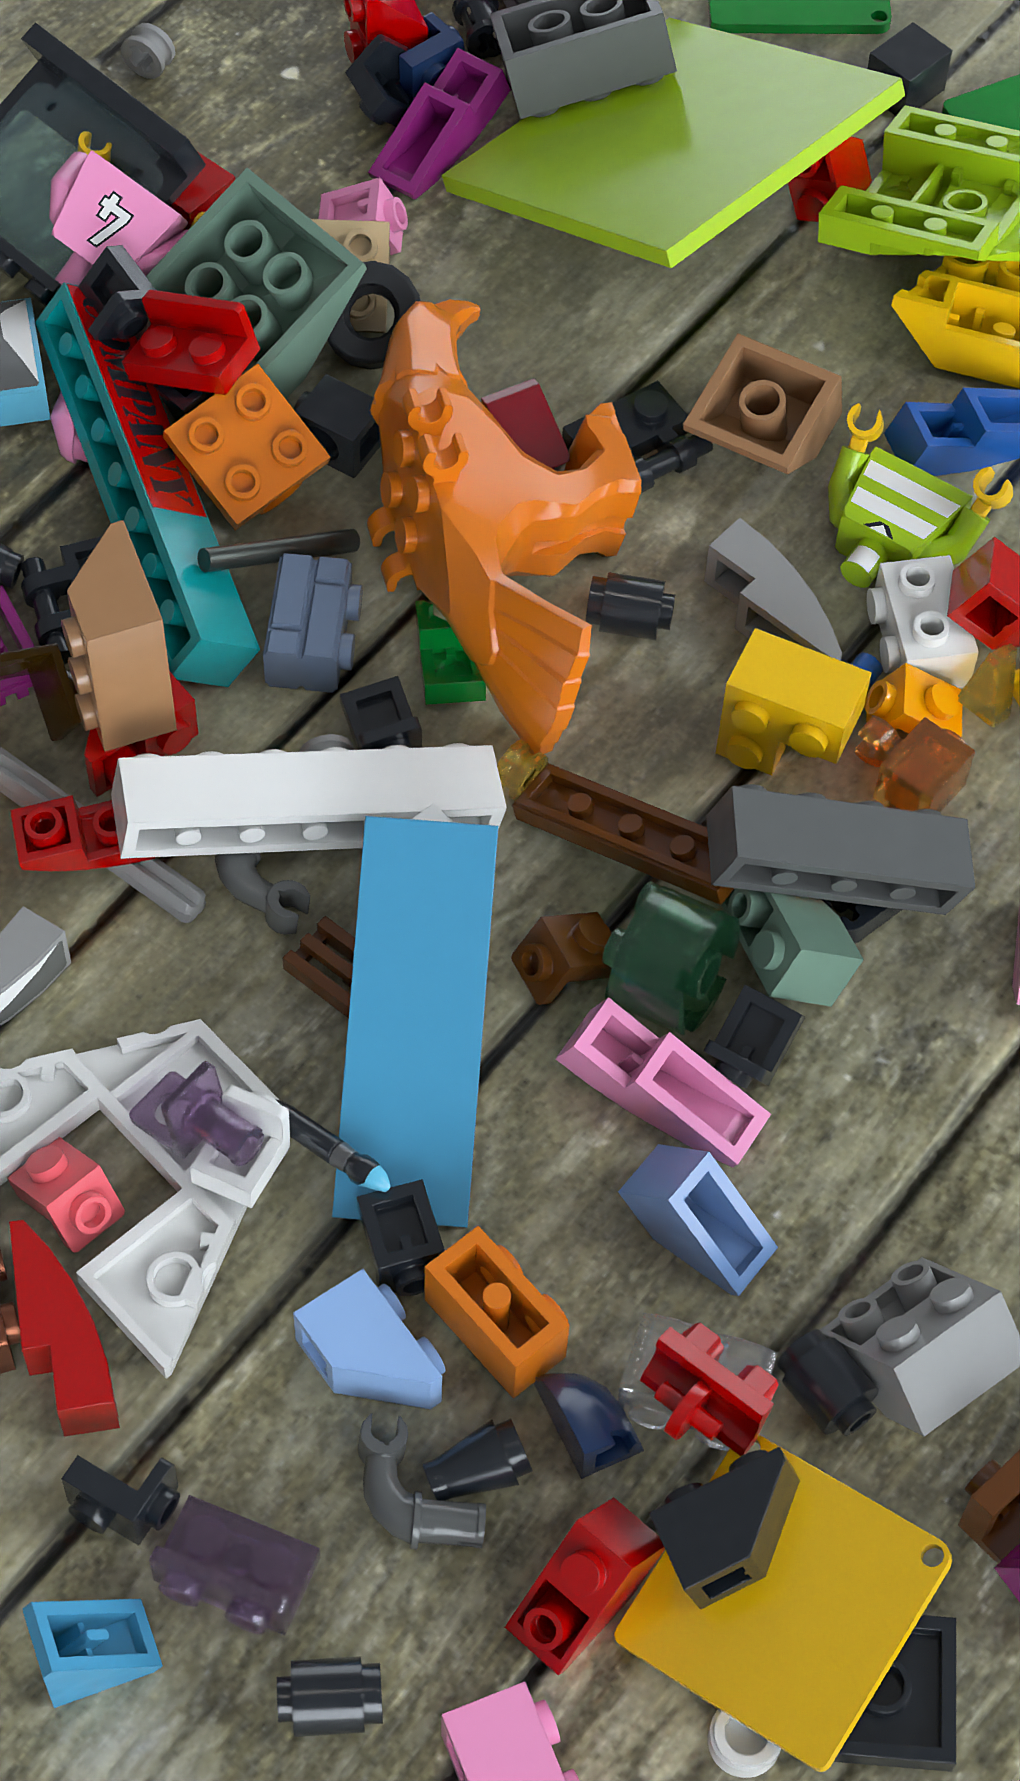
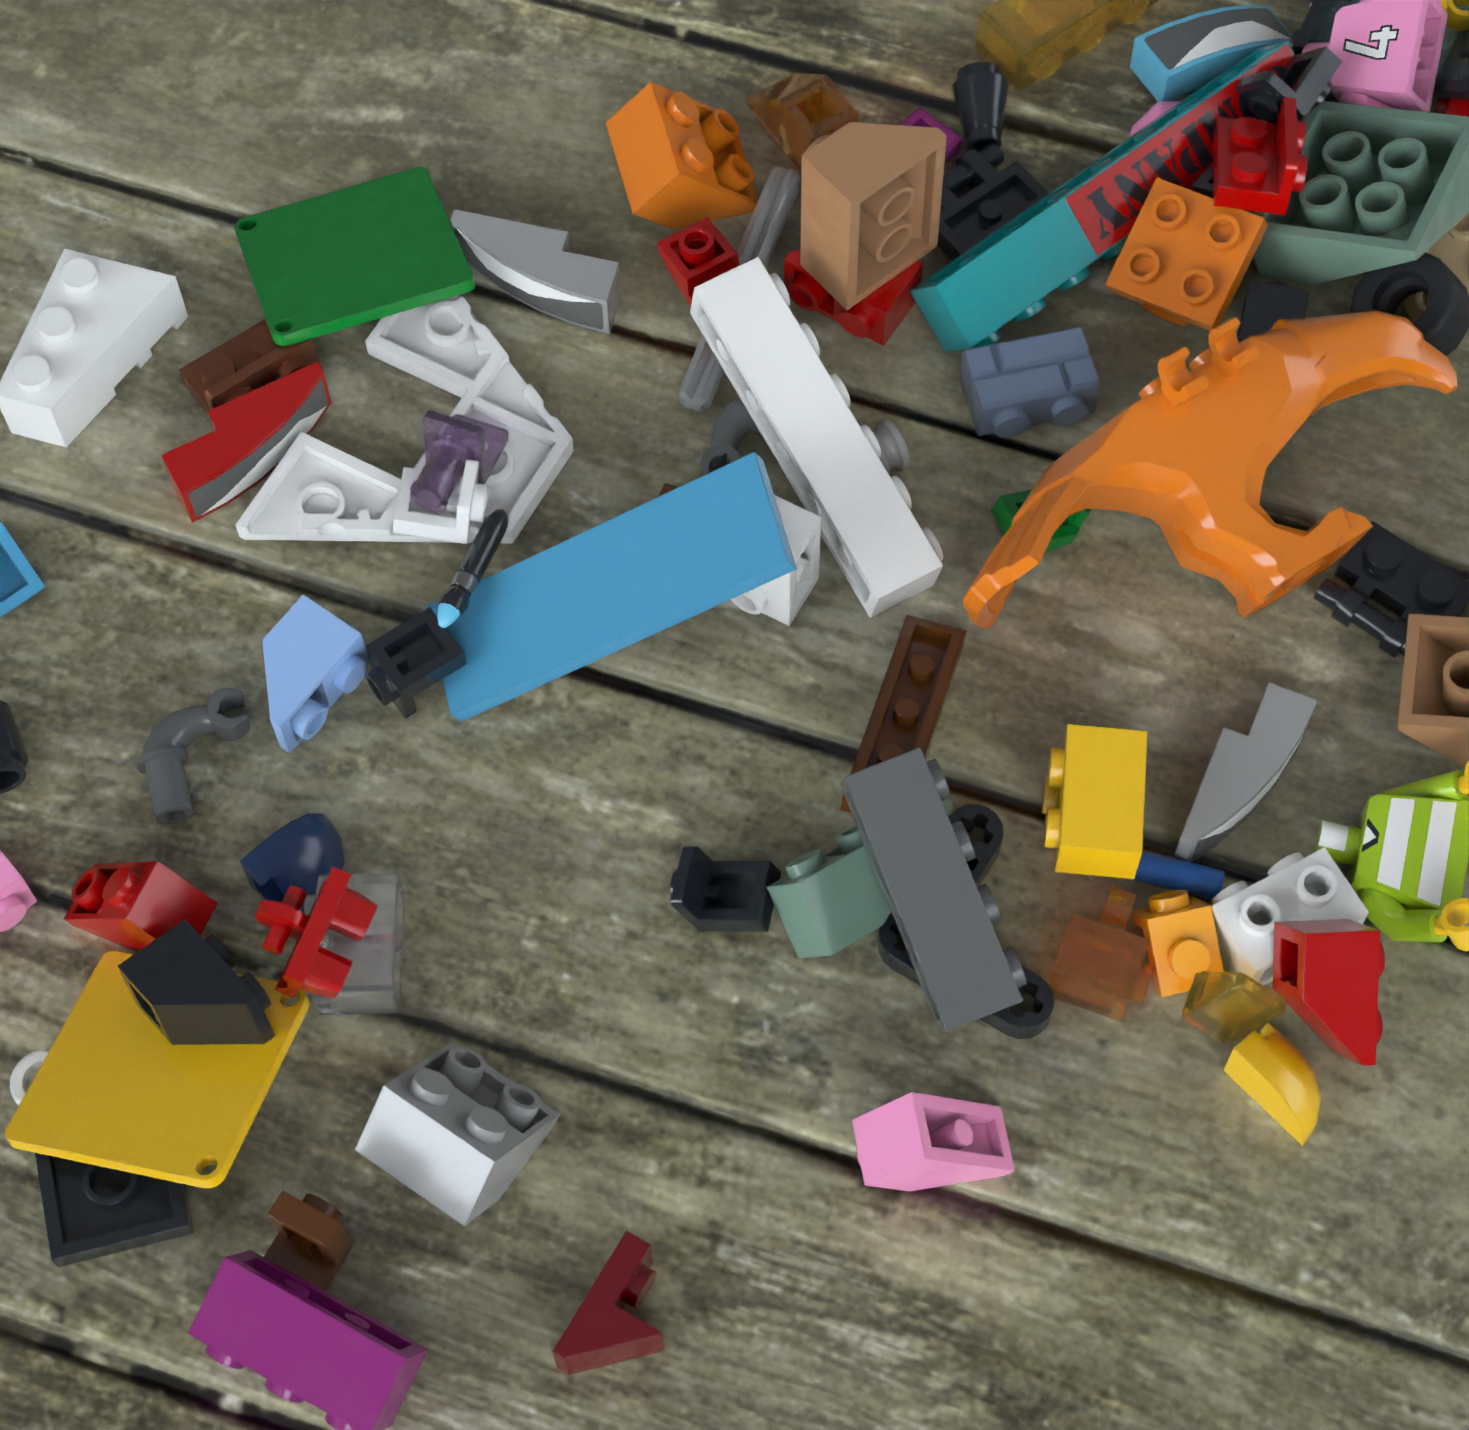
camera: 75 degrees right, 5 degrees up
coral bracket [7,1137,125,1253] -> none
black bracket [61,1455,180,1546] -> none
clear purple bracket [149,1495,321,1635] -> none
pearl dark grey bar [197,528,360,572] -> none
black bracket [340,676,422,750] -> none
black cone [422,1418,533,1501] -> none
orange brick [424,1226,570,1399] -> none
dark red slope [481,378,570,470] -> none
clear yellow bush [497,739,549,802] -> none
reddish brown bracket [511,912,628,1005] -> none
bright pink slope [556,997,771,1167] -> none
black brick [586,572,675,640] -> none
clear green brick [602,881,740,1035] -> none
medium blue slope [618,1144,778,1296] -> none
black brick [777,1329,879,1436] -> none

